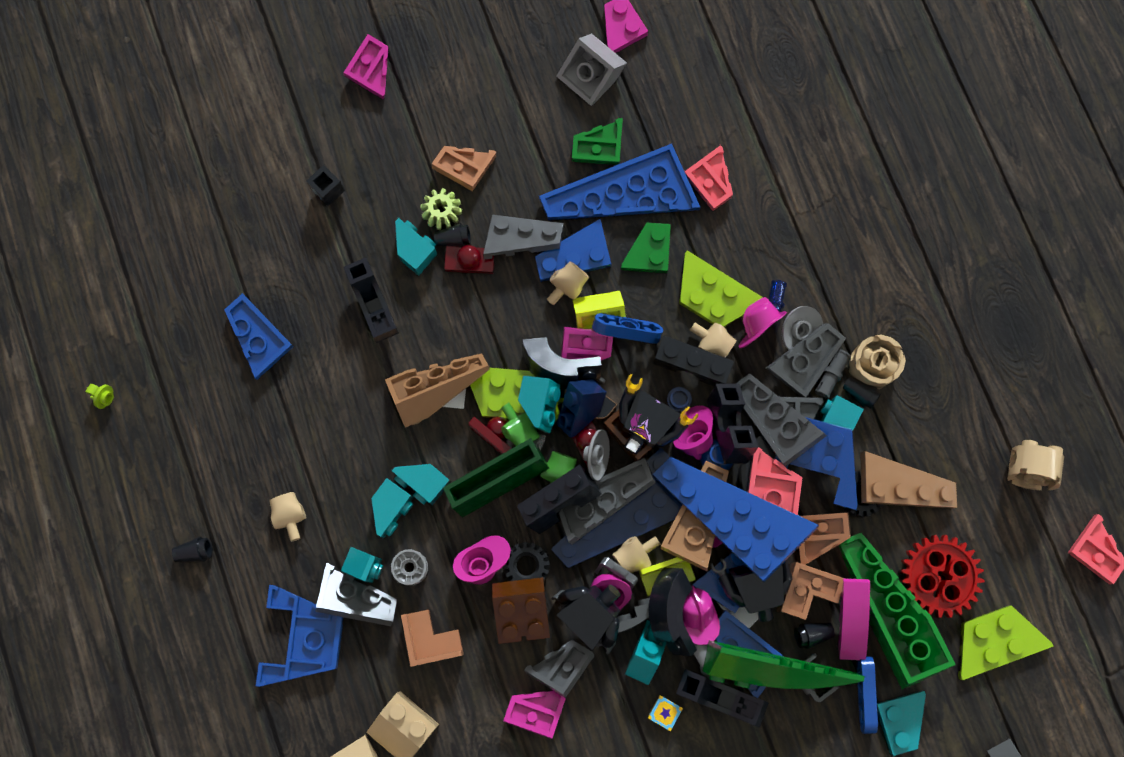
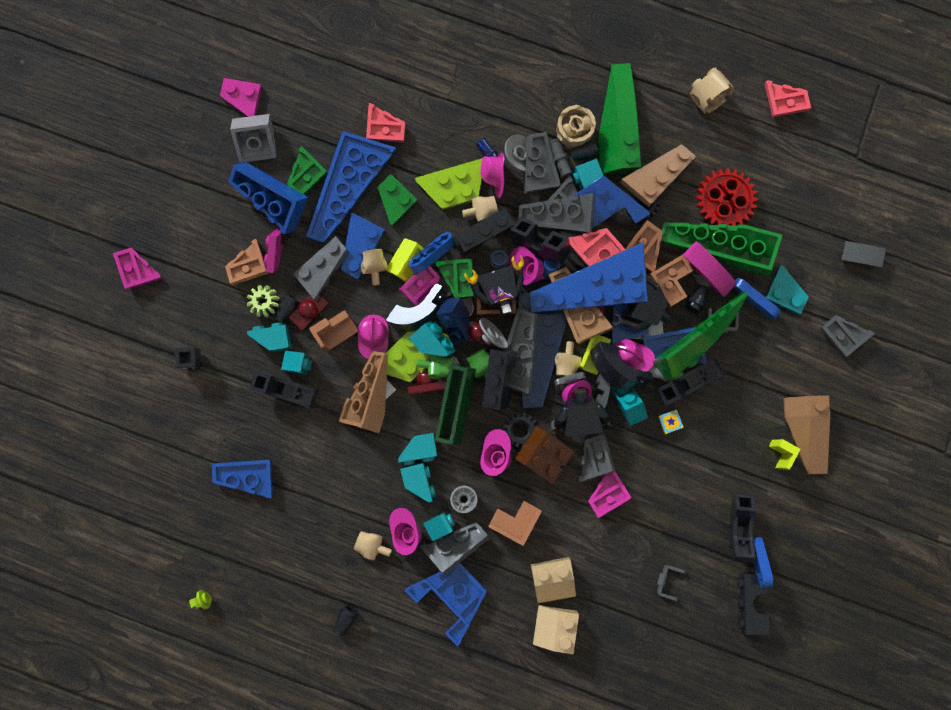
camera: 45 degrees left, 5 degrees up
lime wing [958,606,1053,680] -> none
none -> blue wedge [228,162,308,235]
none -> dark pink wing [264,227,283,273]
none -> teal slope [281,351,313,375]
none -> nougat panel [309,310,358,352]
none -> dark pink piece [358,314,389,359]
none -> dark pink piece [389,508,422,555]
none -> green wing [436,259,475,298]
none -> green wedge [598,63,641,175]

